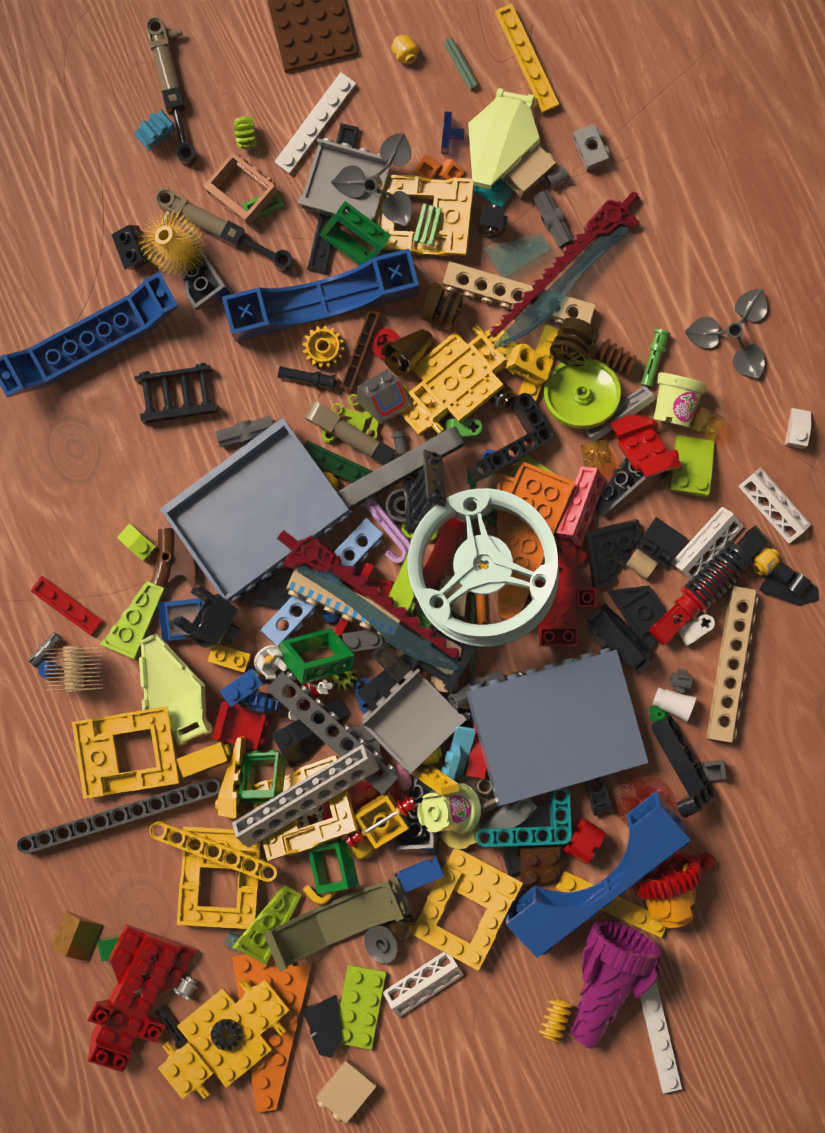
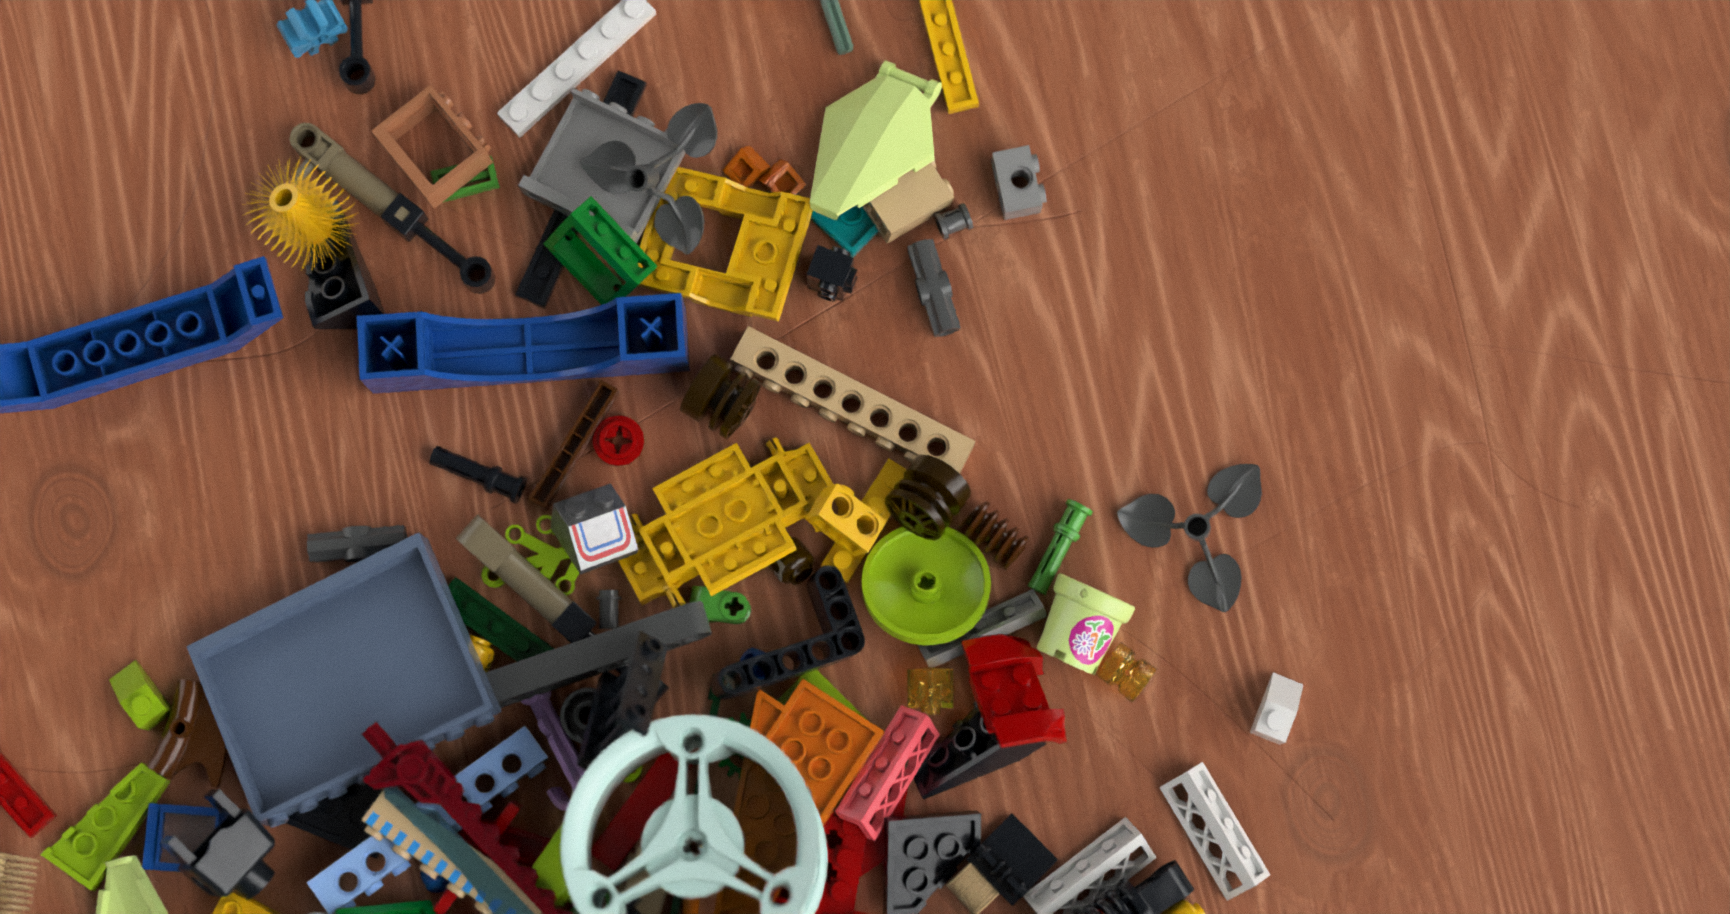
camera: 10 degrees right, 5 degrees down
black brick [111,225,152,270] -> none
black fence [134,363,219,424] -> none
lime gear [234,116,257,149] -> none
yellow gear [302,326,344,368] -> none
dark brown cone [381,329,433,377] -> none
bright green tile [414,204,442,246] -> none
clear blue tile [441,111,465,154] -> none
clear light blue wing [482,233,551,278] -> none
piece [489,191,641,349] -> none
lime slope [668,435,714,497] -> none

